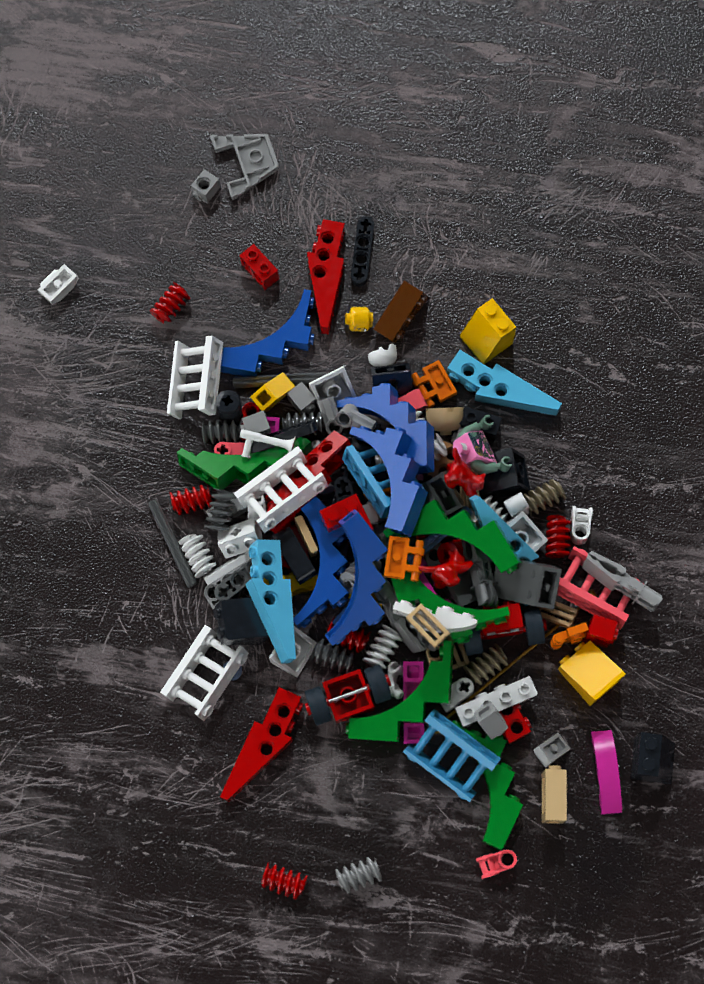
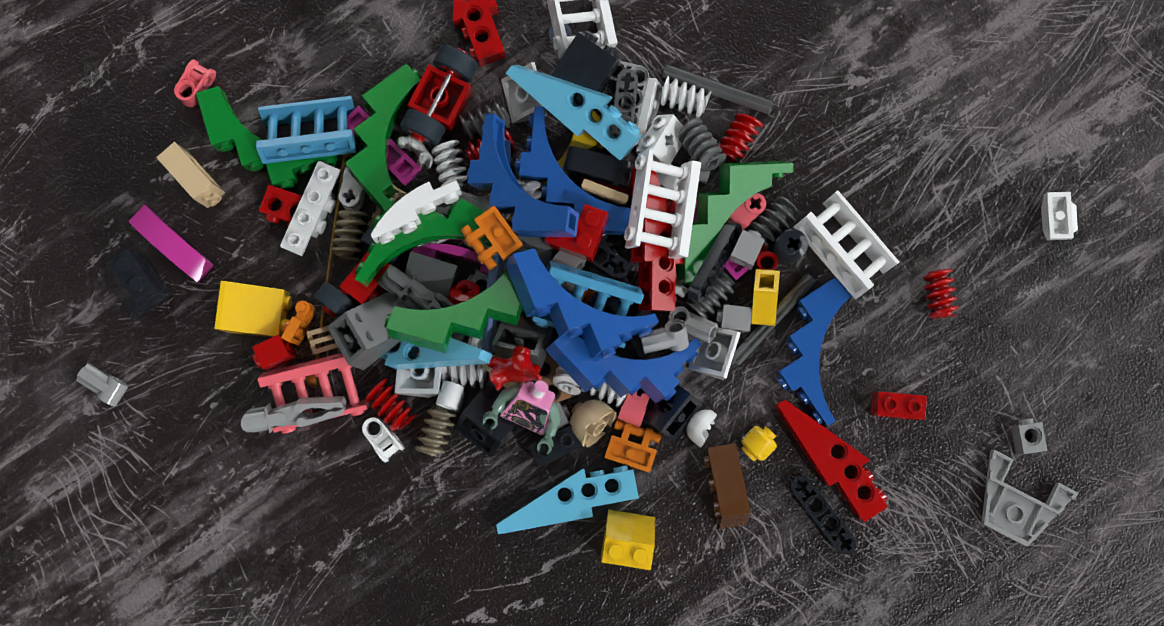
camera: 130 degrees right, 10 degrees up
white piece [240,429,296,458] -> none
tan tile [406,603,450,648] -> none
red animal [419,549,473,589] -> none
light grey brick [474,701,508,740] -> none
light grey slope [533,733,571,767] -> none

